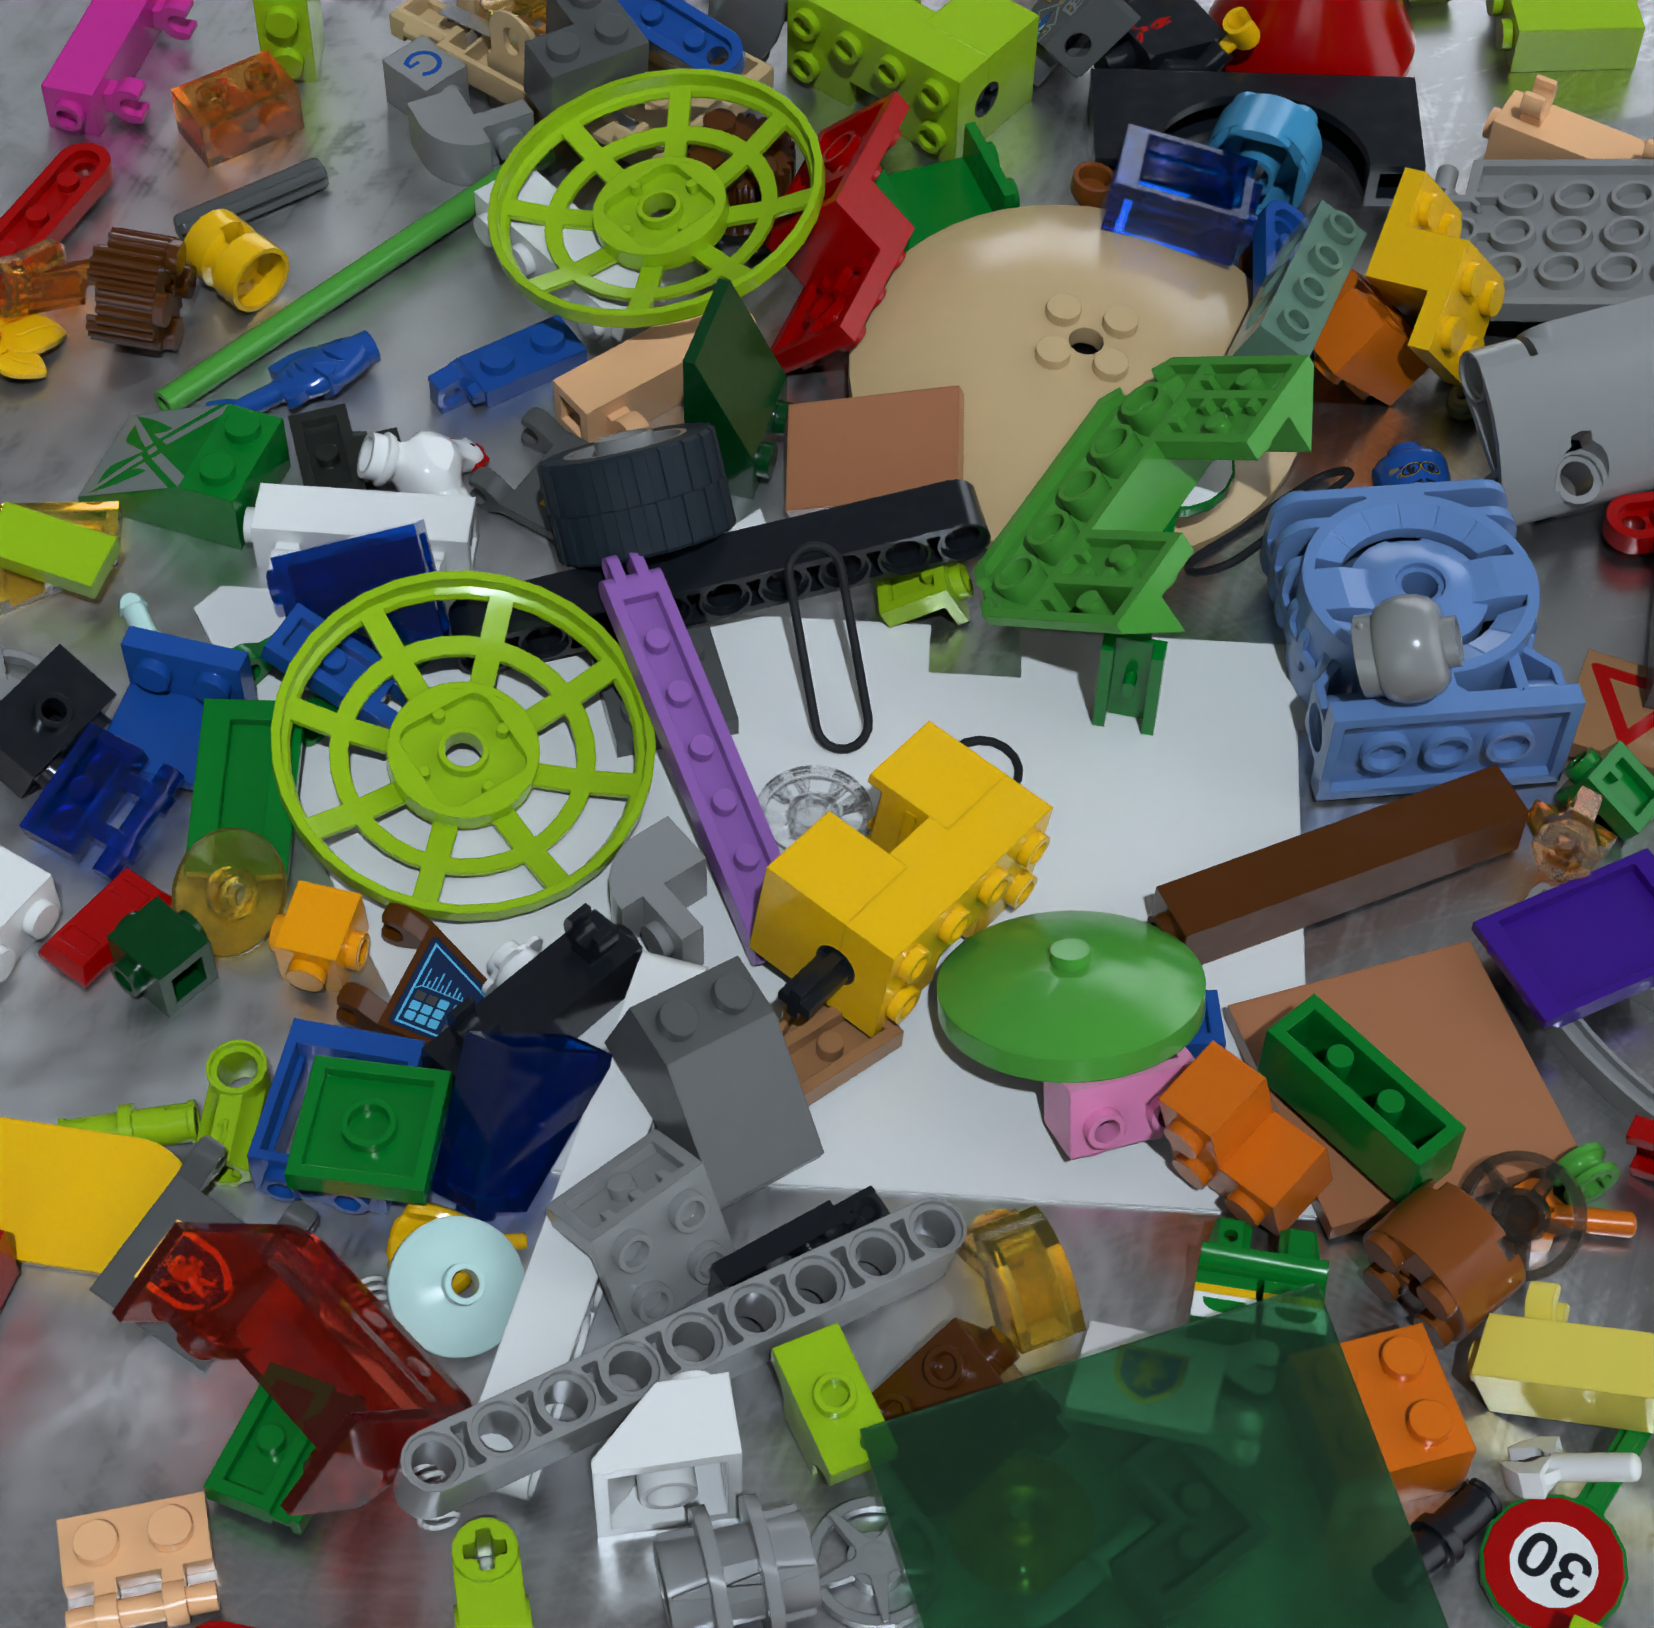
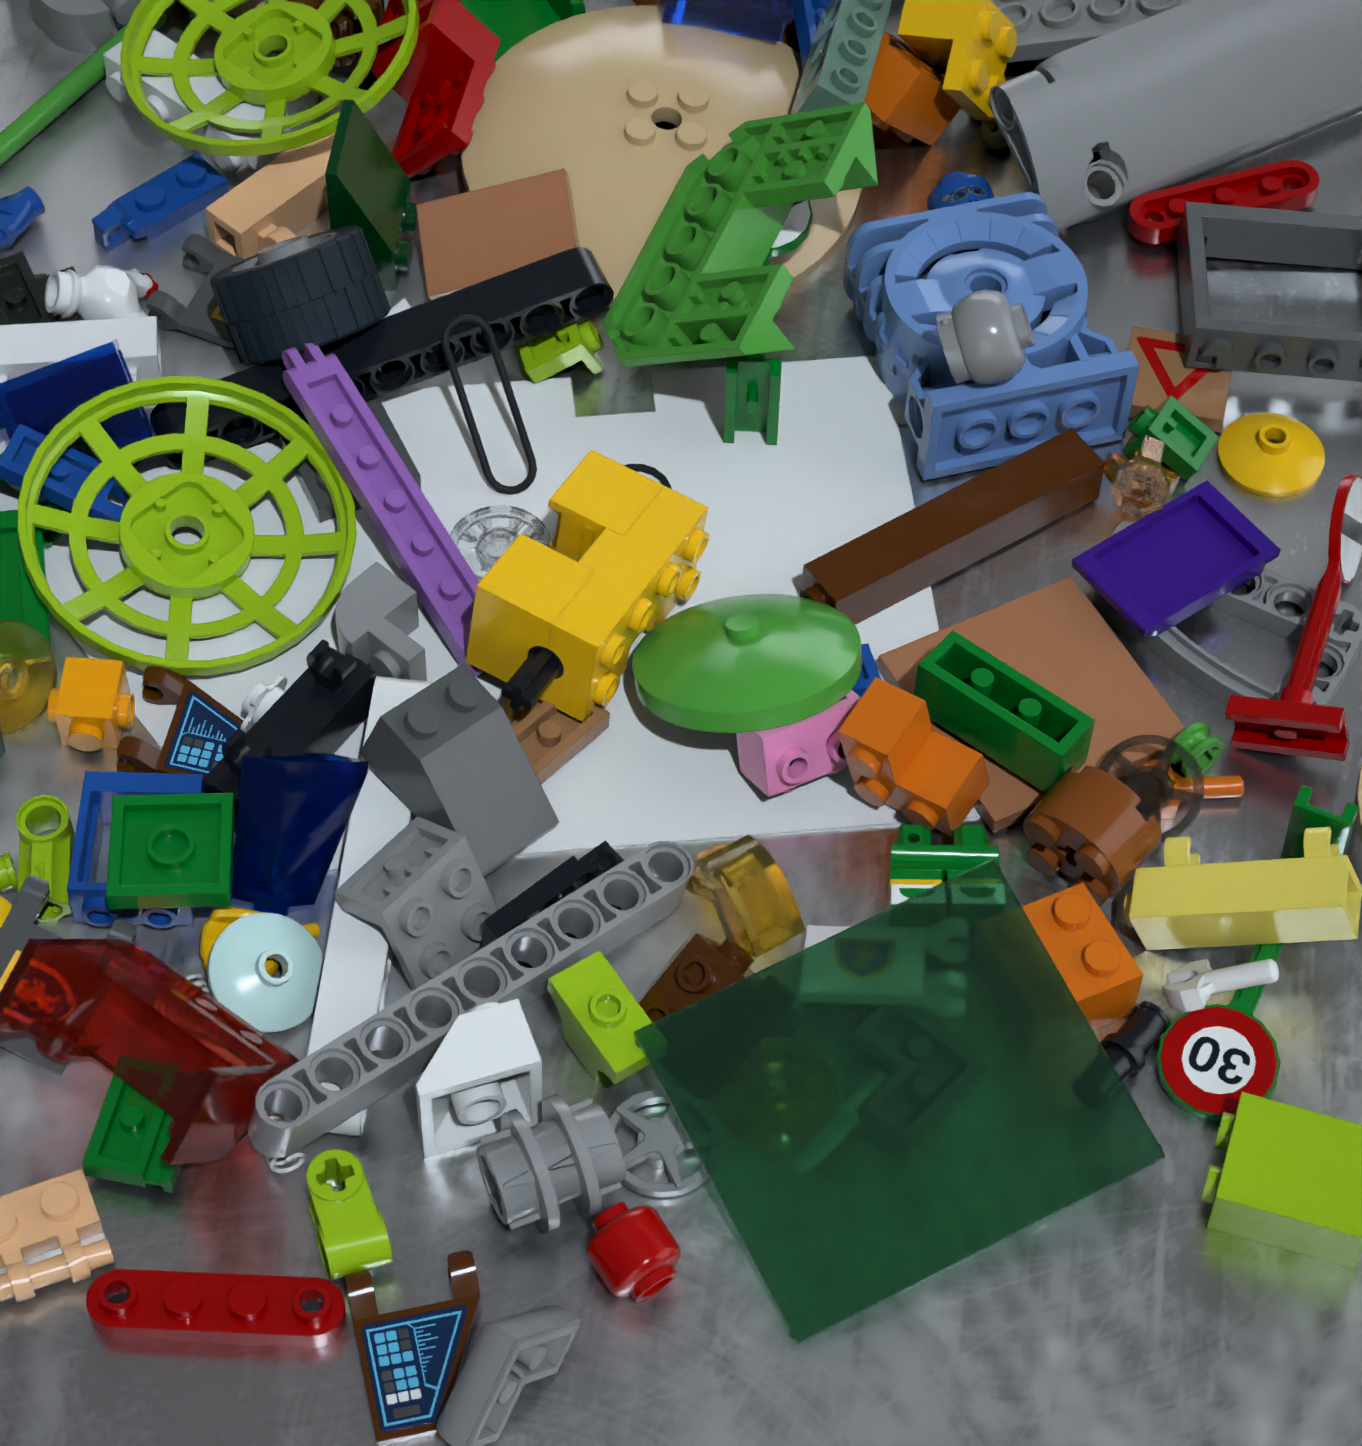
camera: 10 degrees left, 0 degrees up
black piece [1184,467,1355,577] -> none

